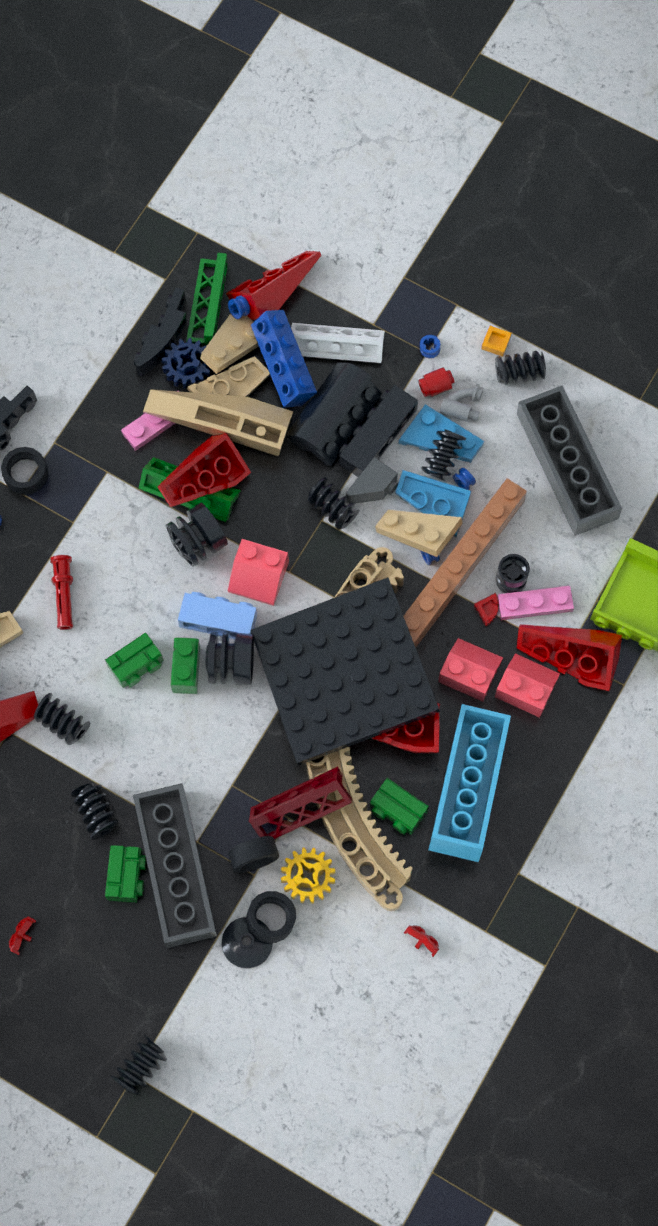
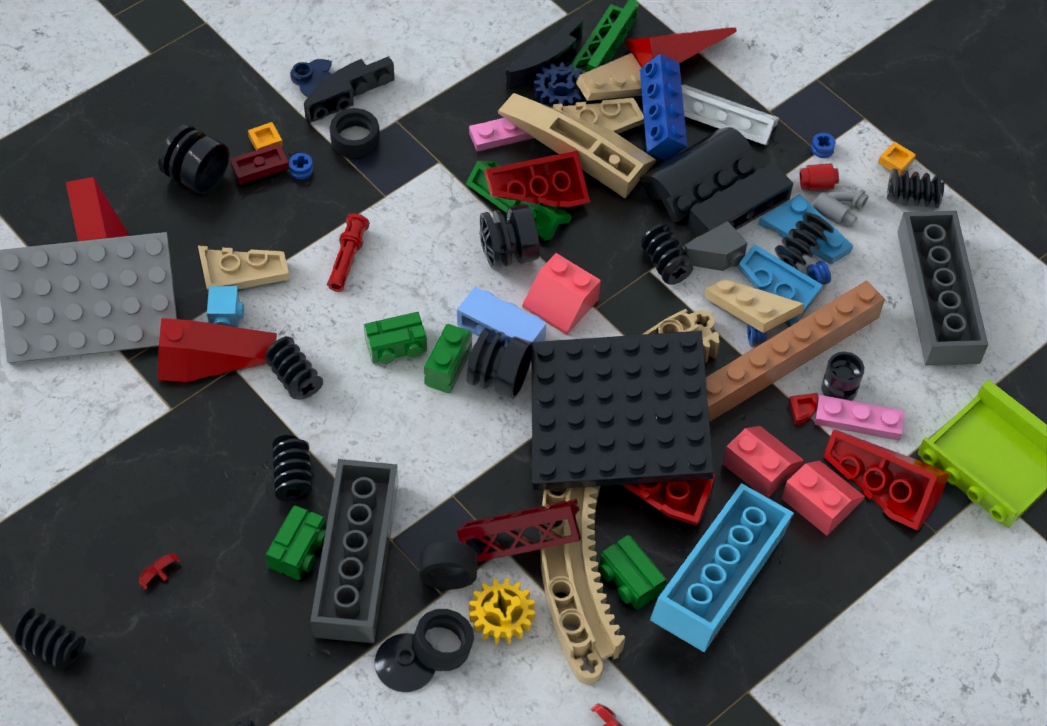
camera: 15 degrees right, 15 degrees down
blue bush [228,295,250,319] -> none

